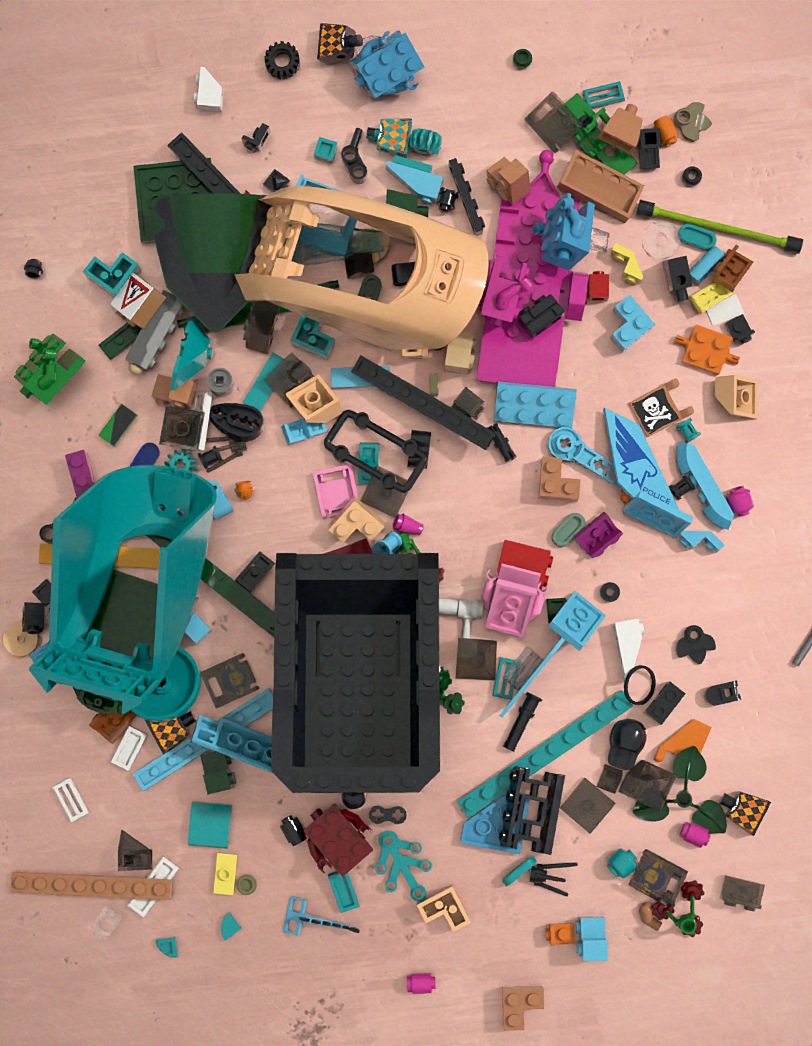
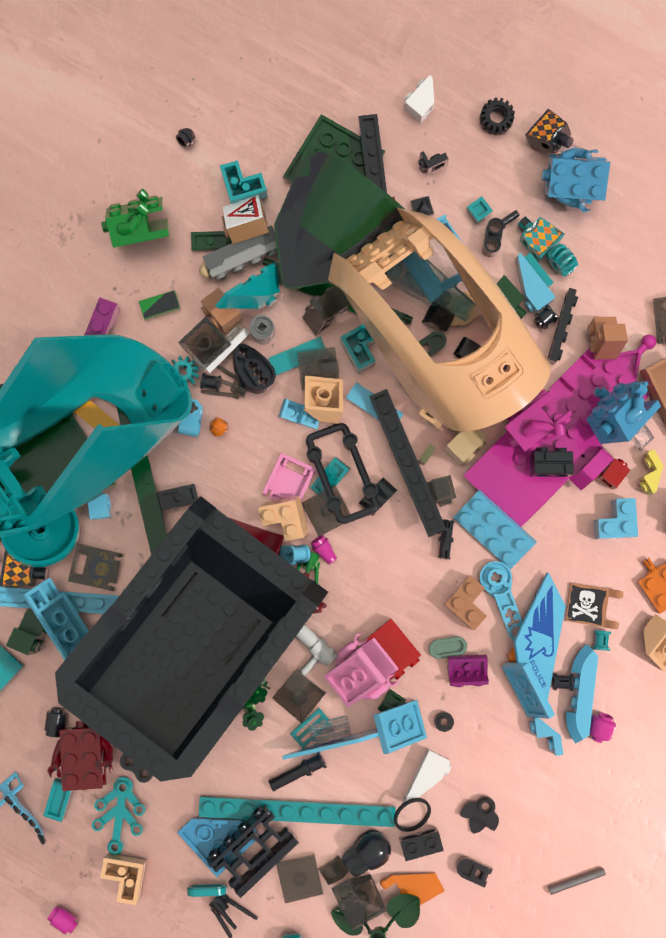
camera: 35 degrees right, 0 degrees up
clear blue tile [130,443,160,467] -> none

